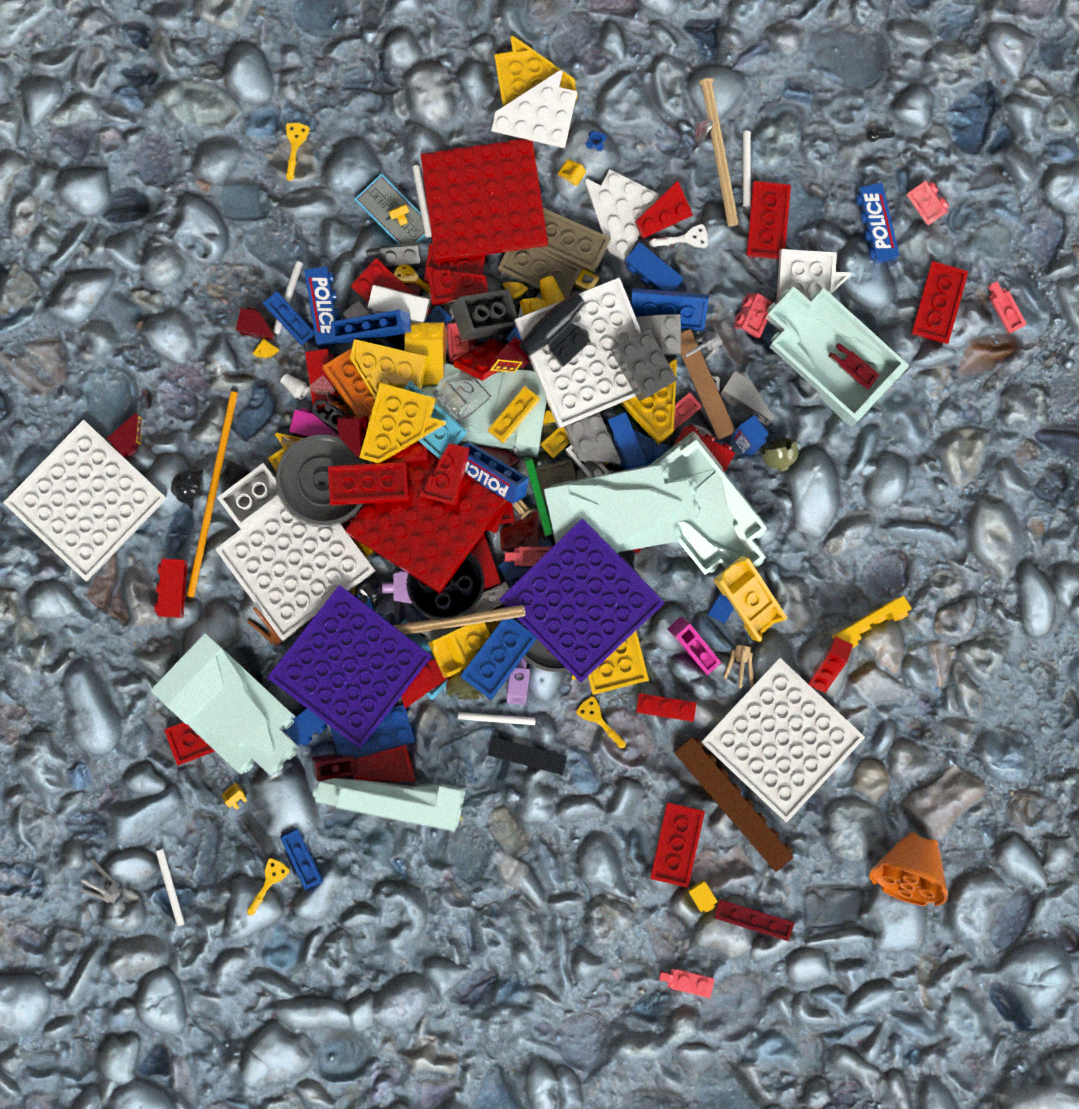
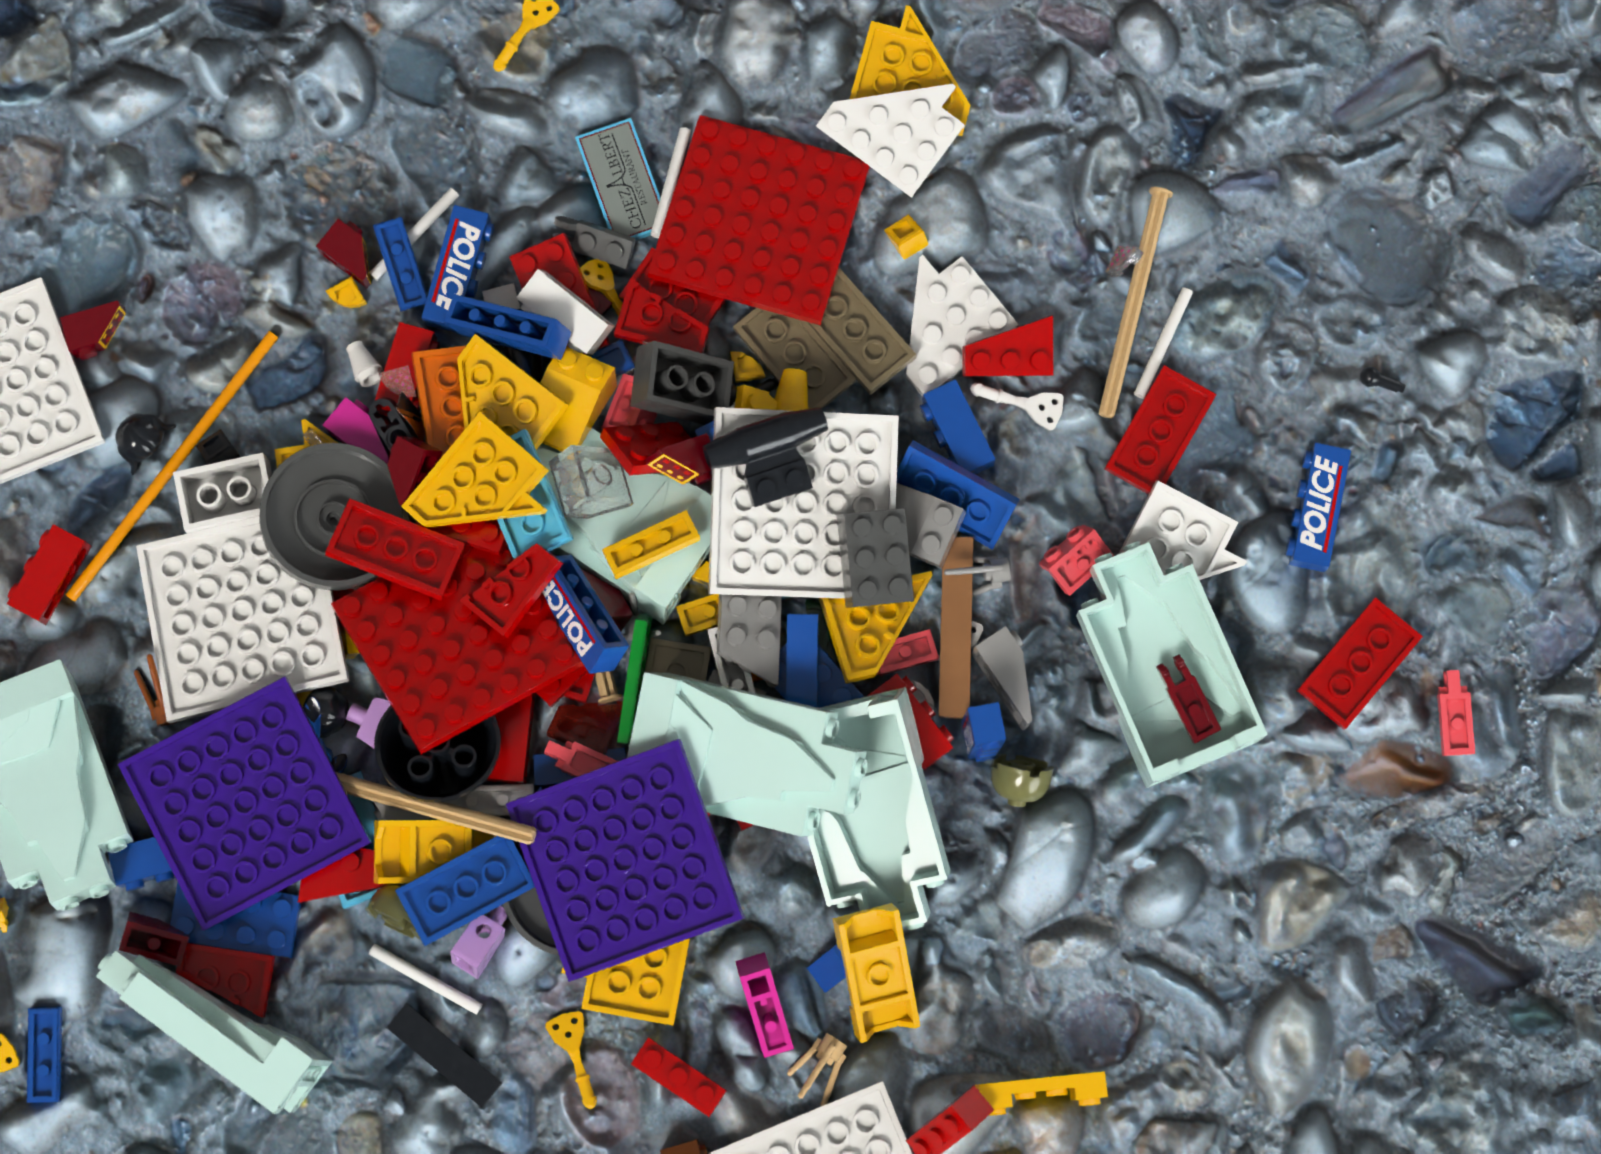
camera: 25 degrees right, 5 degrees down
yellow tile [388,204,409,226] -> none
yellow slope [575,269,600,291] -> none
blue plate [586,130,607,151] -> none
coral bracket [907,181,949,225] -> none

